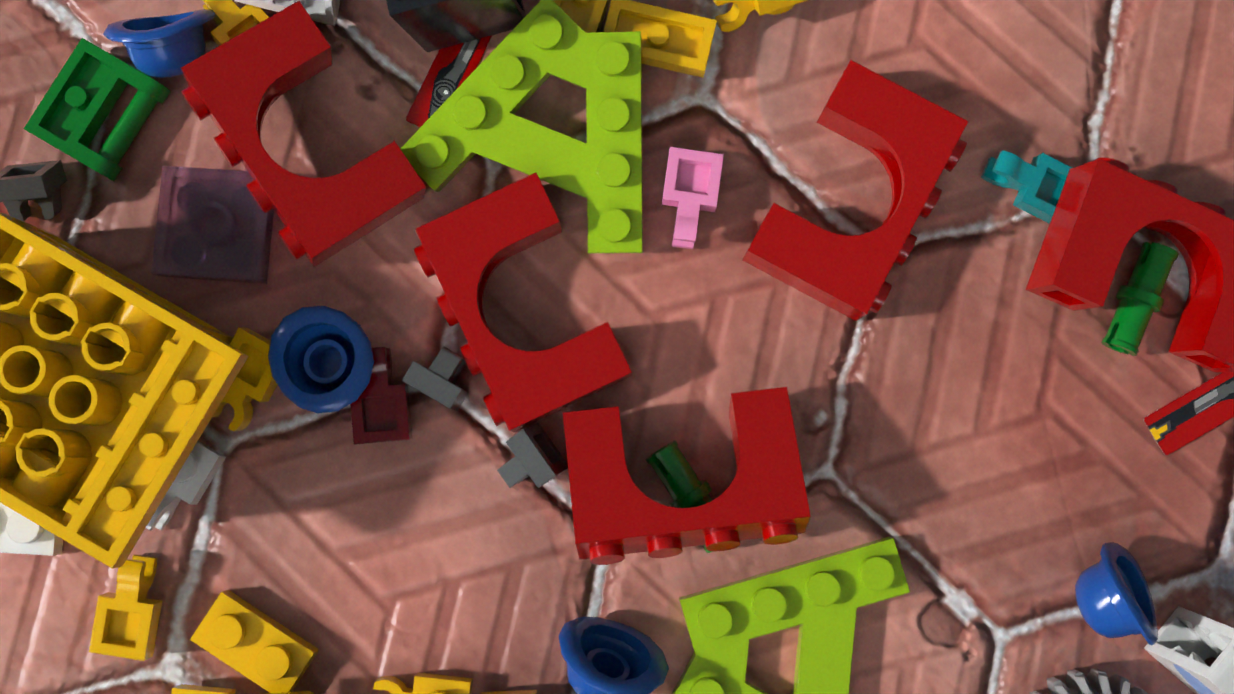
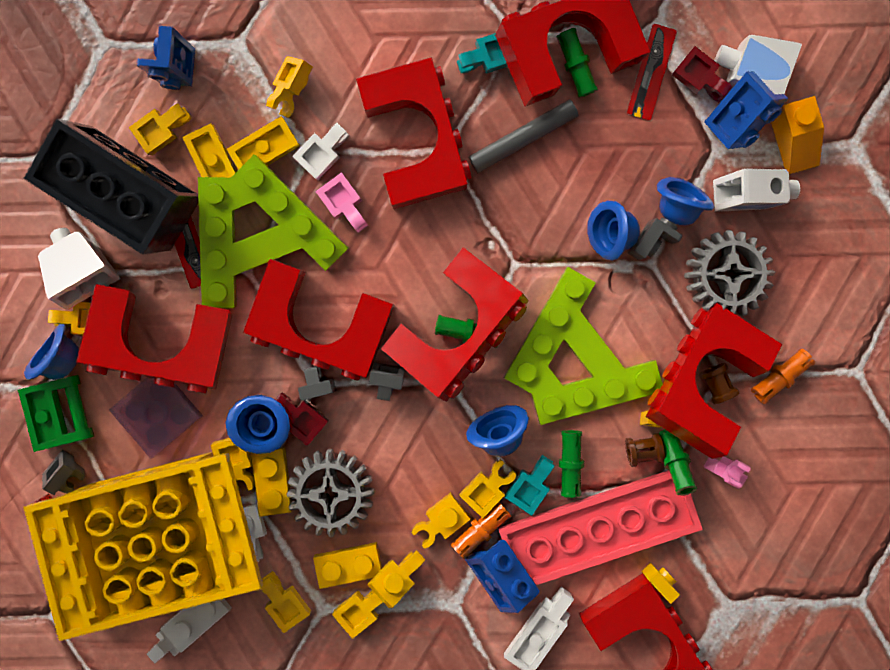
camera: 45 degrees left, 5 degrees up
none -> yellow plate [251,447,293,517]
none -> light grey gear [286,449,375,537]
none -> white plate [292,123,349,180]
none -> dark grey piece [469,99,579,173]
none -> blue hat [587,200,640,261]
none -> dark grey bracket [628,218,683,260]

